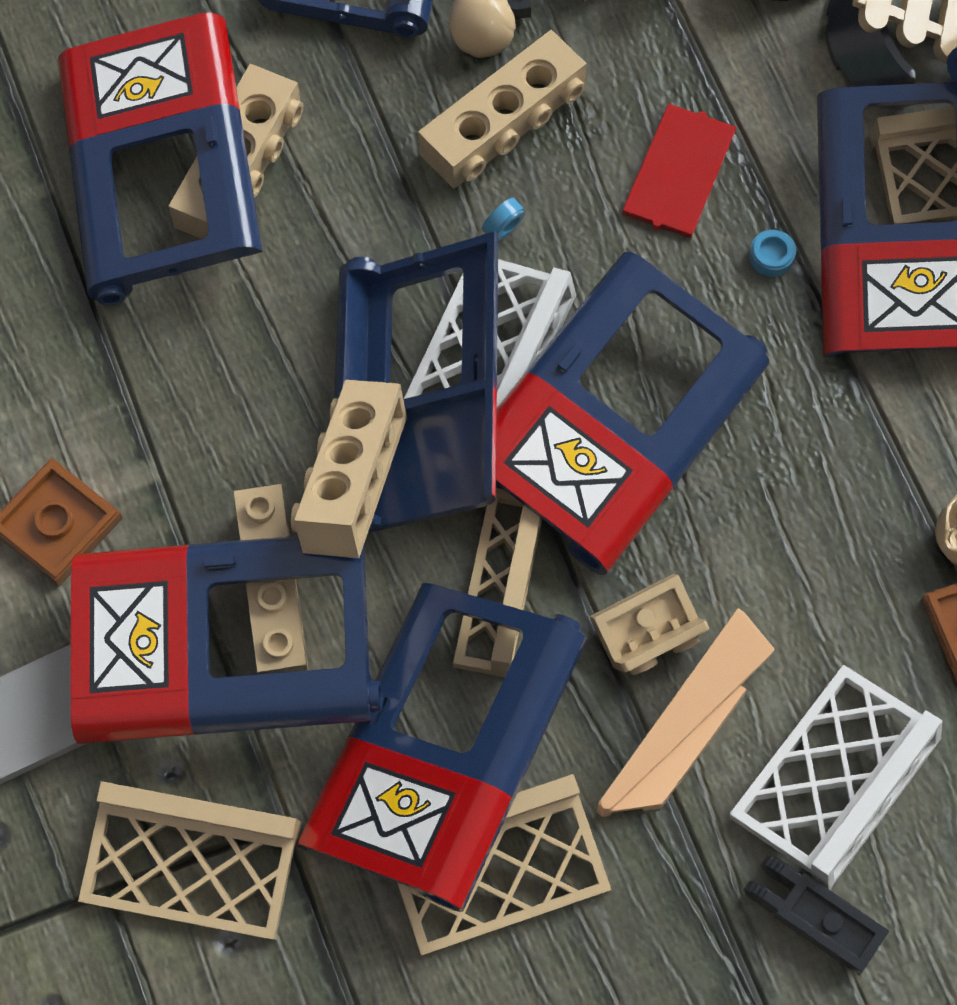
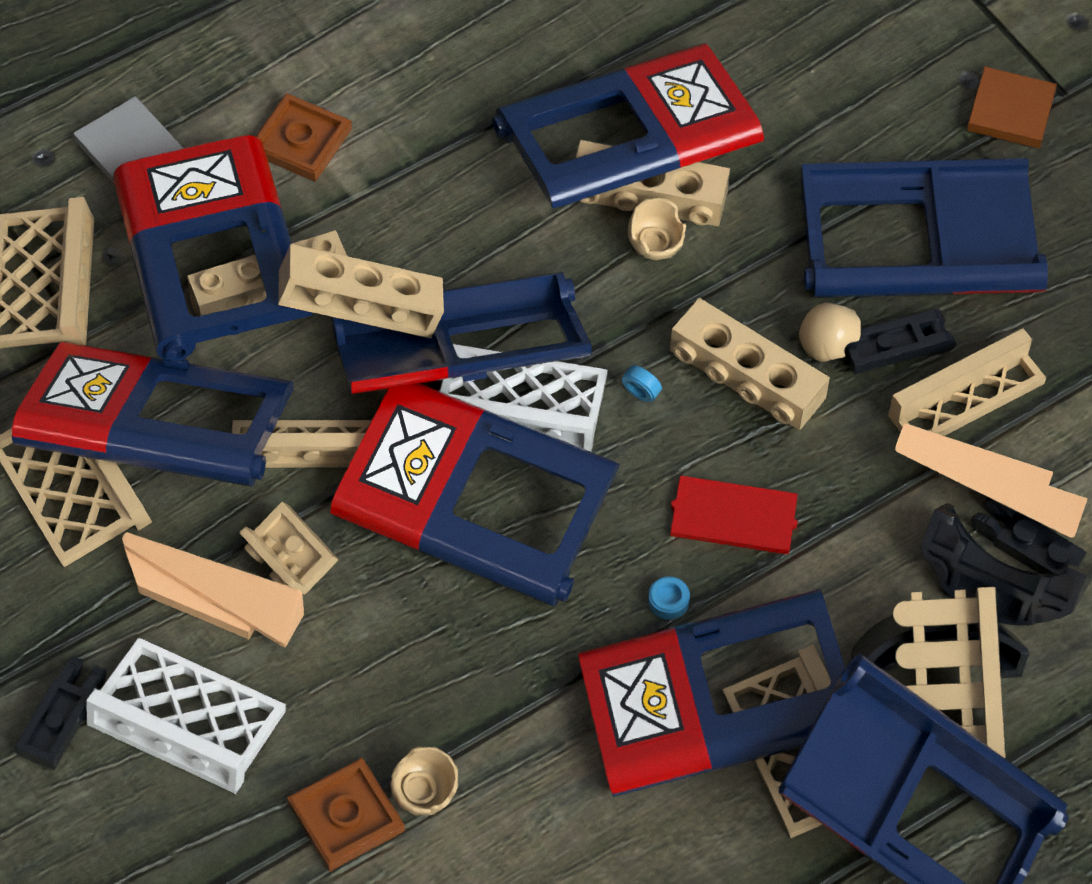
camera: 75 degrees right, 10 degrees down
none -> tan hair [628,197,686,261]

